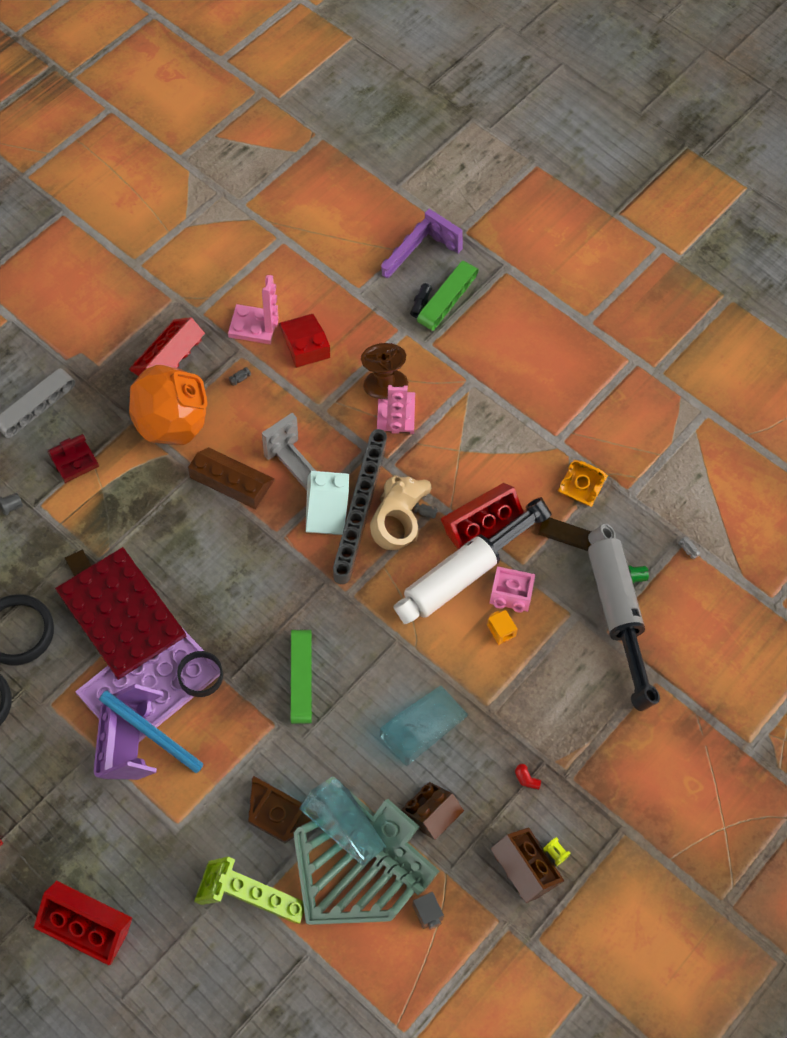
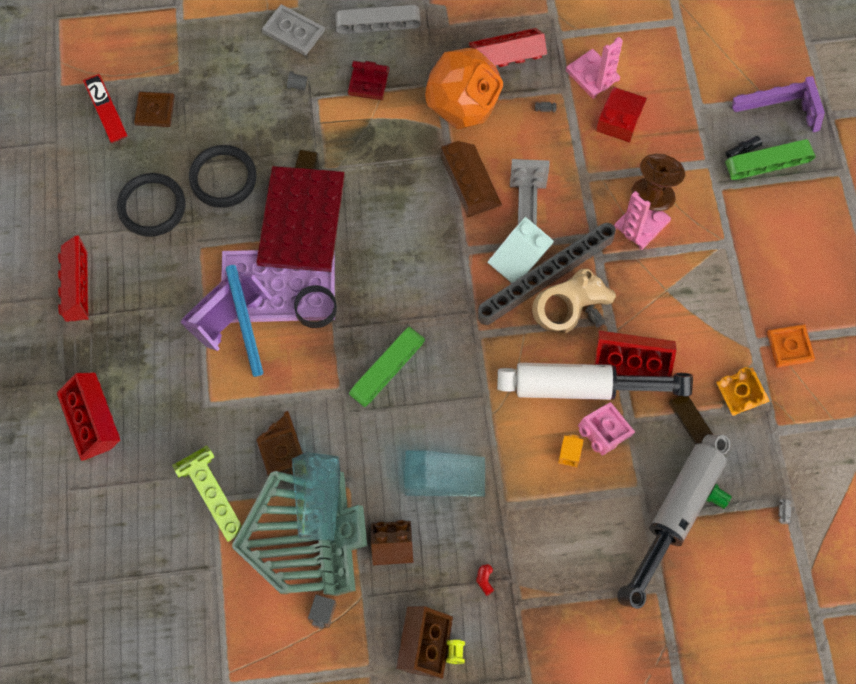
camera: 45 degrees right, 5 degrees up
none -> orange tile [767,324,815,367]

